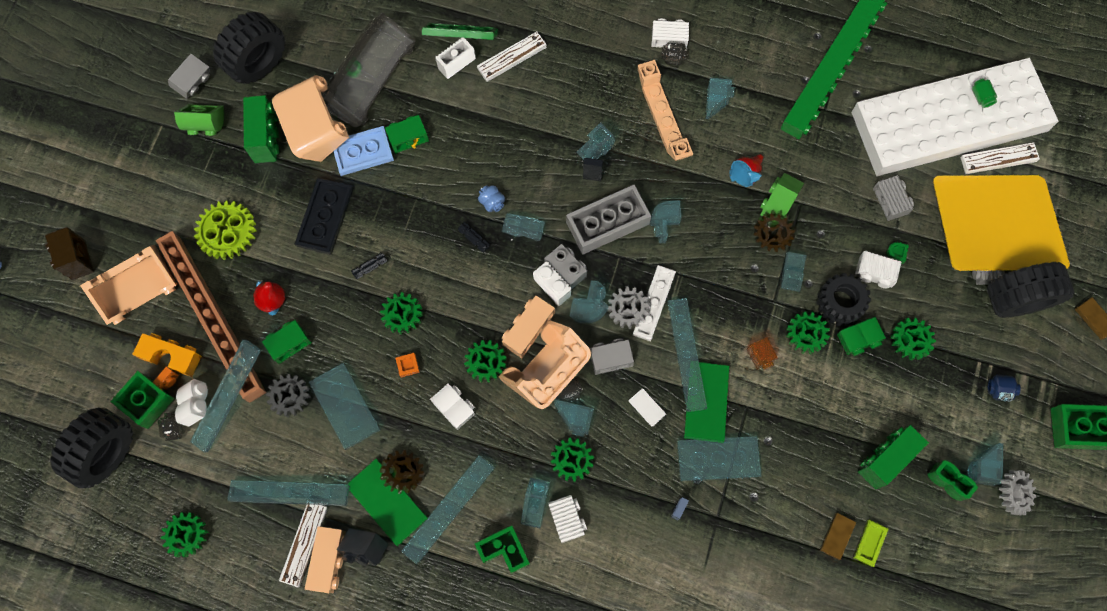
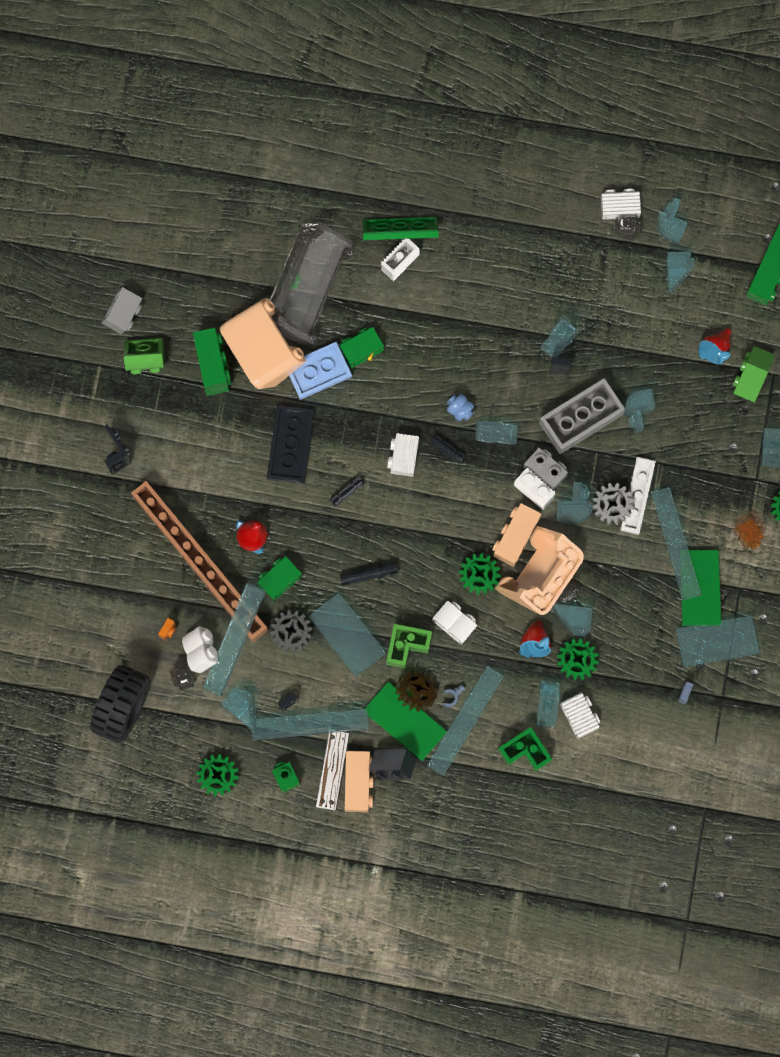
camera: 10 degrees left, 5 degrees up
dark brown brick [45,227,94,280] -> none
light nougat windscreen [80,244,177,325] -> none
green brick [110,371,175,429] -> none
light orange arch [132,333,202,377] -> none
lime gear [194,200,257,260] -> none
black tyre [213,12,285,84] -> none
green gear [380,292,423,335] -> none
orange plate [396,353,420,378] -> none
white tile [477,32,547,82] -> none
light grey brick [590,339,634,375] -> none
white sticker [629,389,666,426] -> none
light nougat slope [638,60,693,161] -> none
dark brown gear [754,211,796,252] -> none
none -> black bracket [104,424,131,475]
none -> clear light blue slope [221,686,256,732]
none -> green brick [272,761,300,794]
none -> black tile [277,693,298,711]
none -> black pin [340,561,399,586]
none -> bright green brick [386,624,432,669]
none -> white brick [388,433,419,477]
none -> sand blue piece [442,685,465,708]
none -> hat [518,620,551,658]
none -> clear light blue brick [657,197,688,245]

